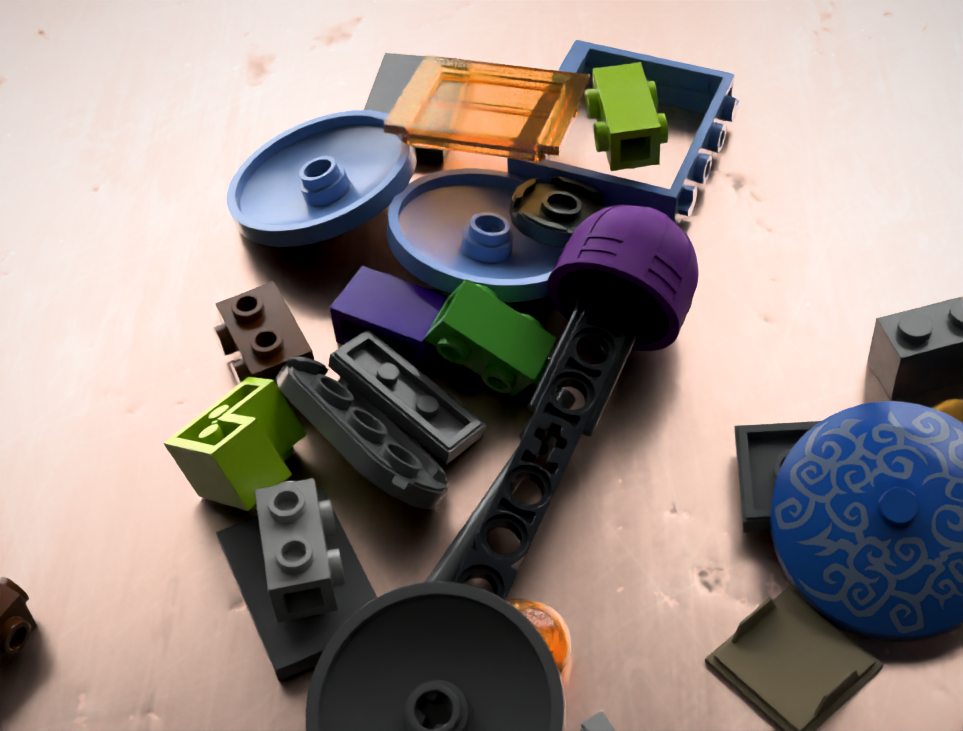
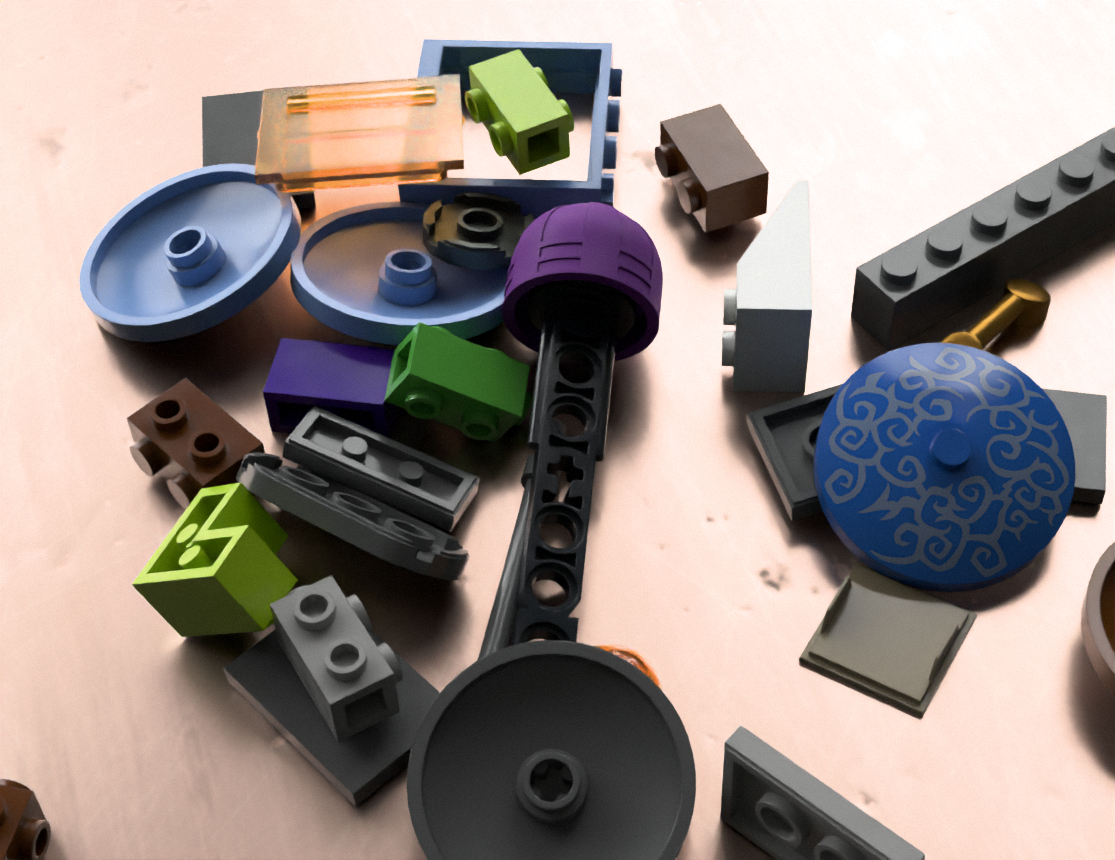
camera: 20 degrees left, 0 degrees up
none -> brick [654,103,769,233]
none -> white slope [721,180,812,393]

